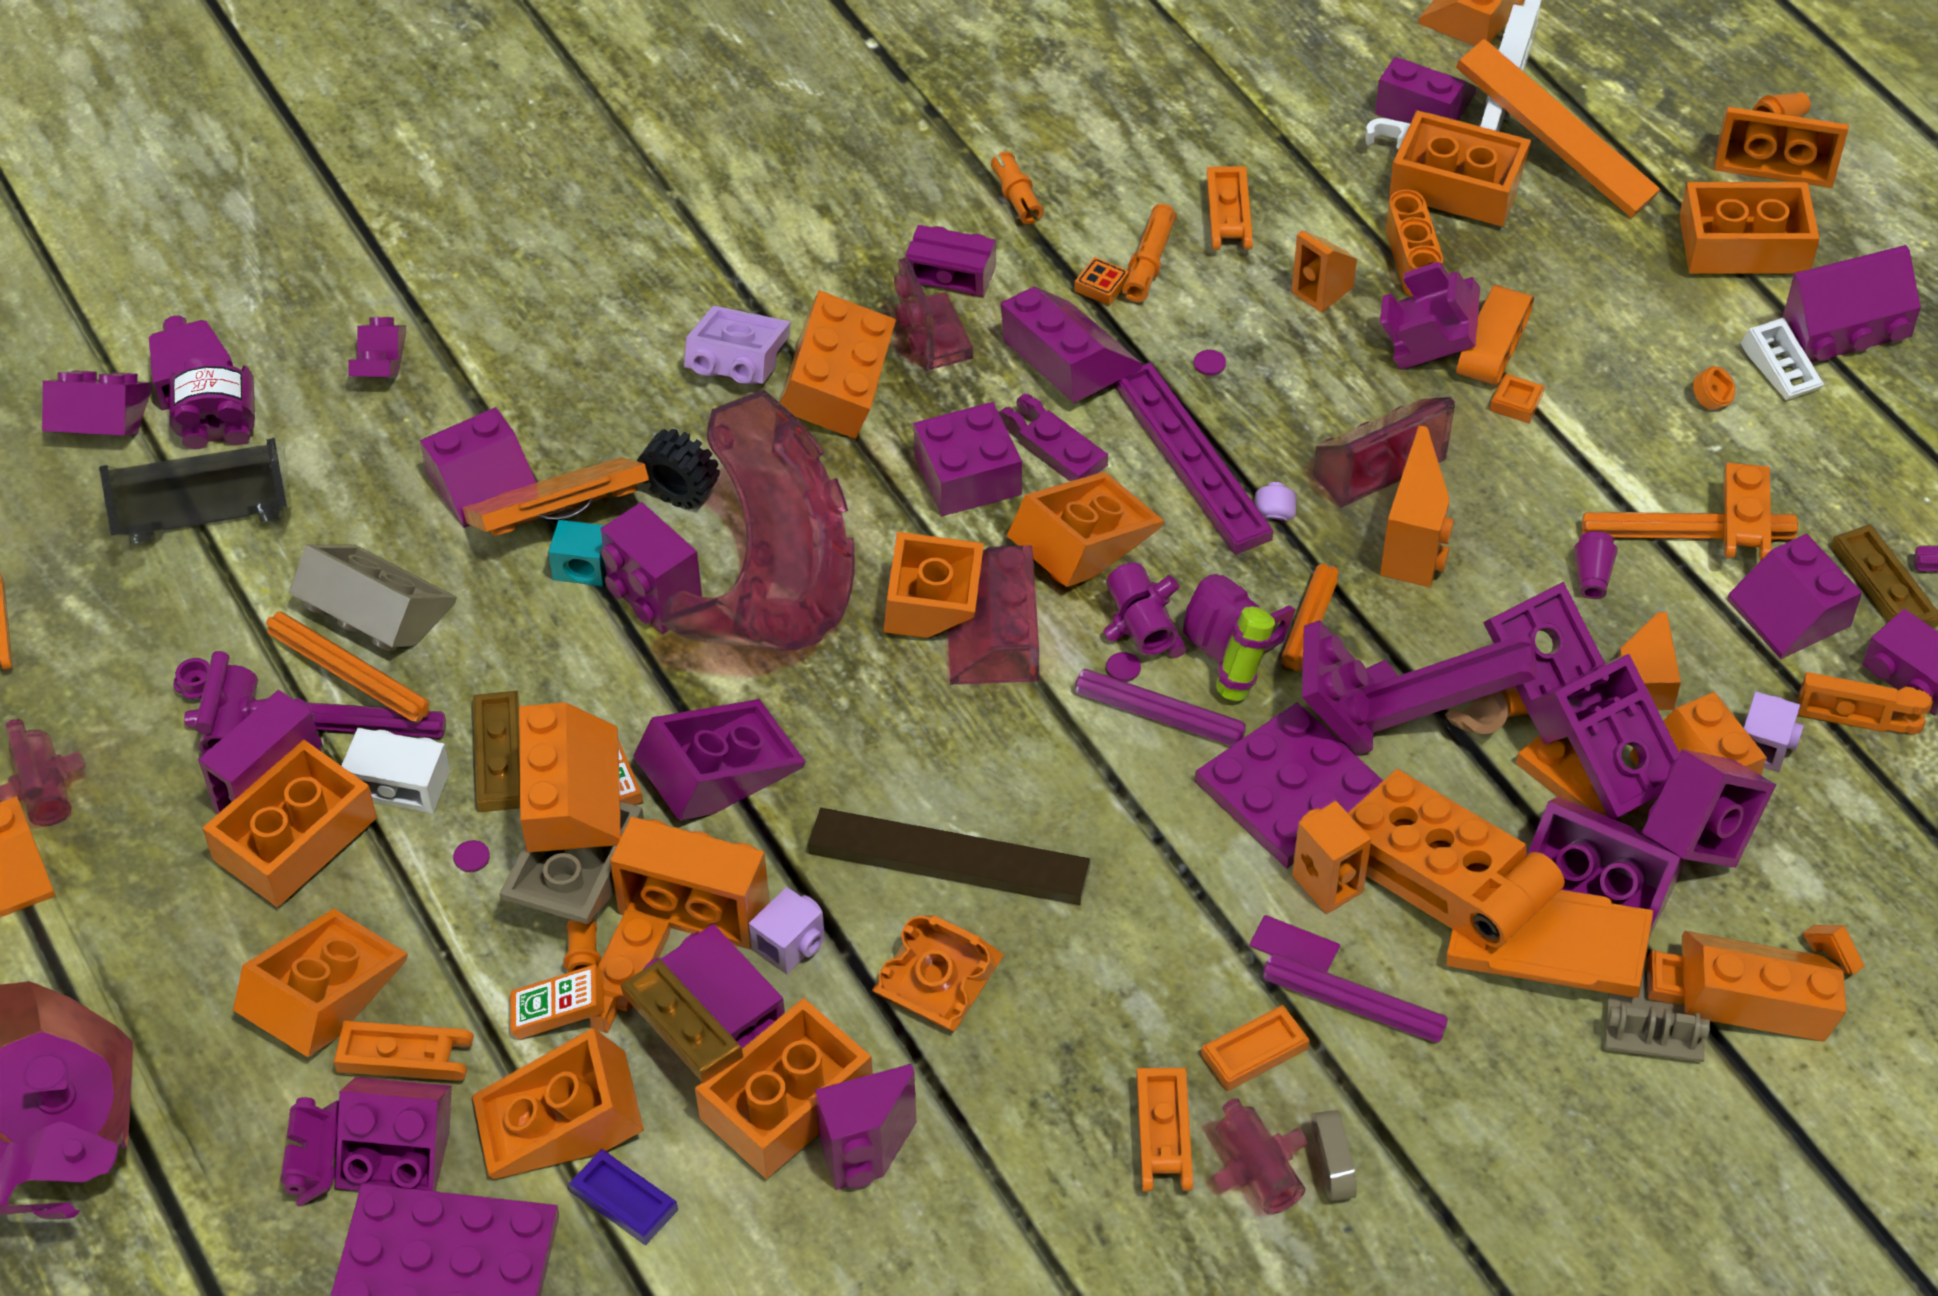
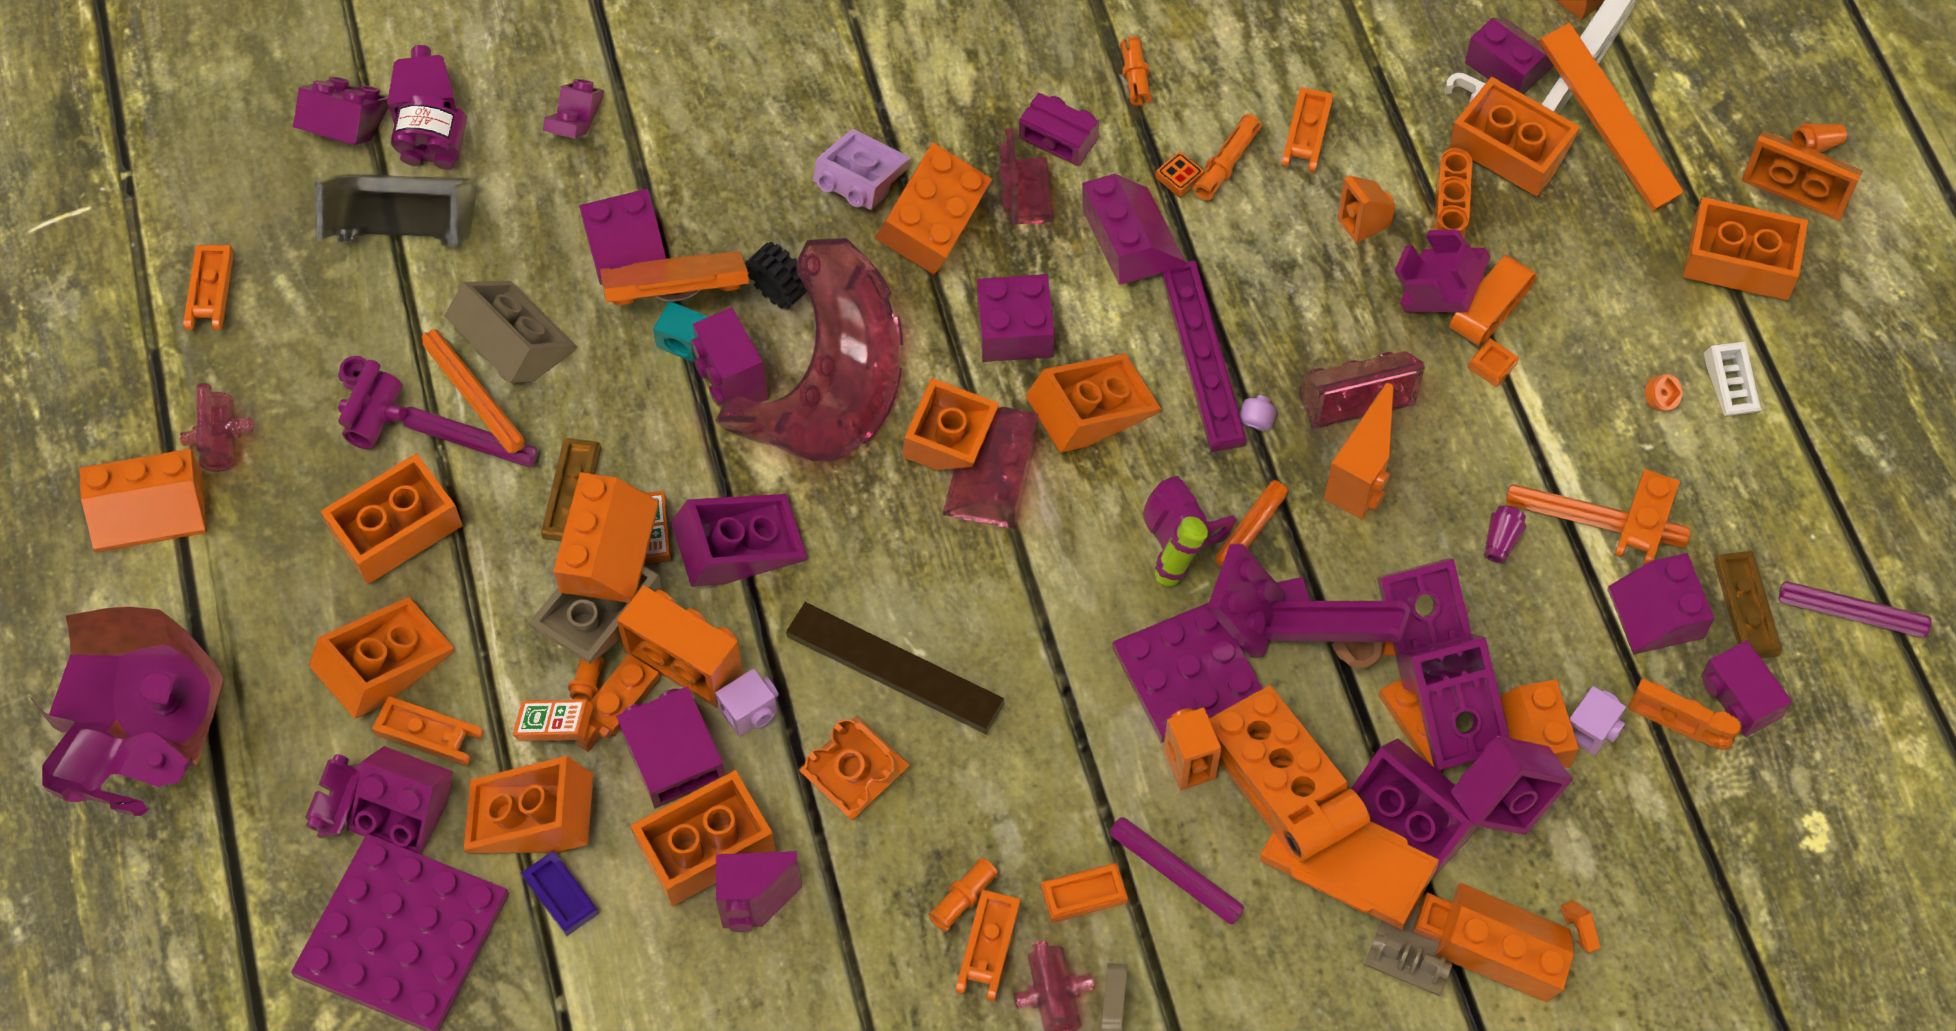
camera: 15 degrees right, 10 degrees up
magenta brick [198,689,322,815] -> none
white brick [341,728,450,814] -> none
magenta piece [453,840,490,872] -> none
pearl gold tile [620,959,744,1083] -> none
magenta hinge [999,393,1108,481] -> none
magenta axle [1075,669,1246,746] -> none
magenta pin [1103,562,1186,658] -> none
magenta piece [1106,652,1141,682] -> none
magenta piece [1194,350,1226,376] -> none
magenta sticker [1249,915,1340,972] -> none
orange slope [1618,612,1681,710] -> none
magenta slope [1782,245,1921,363] -> none
none -> orange pin [928,858,998,932]

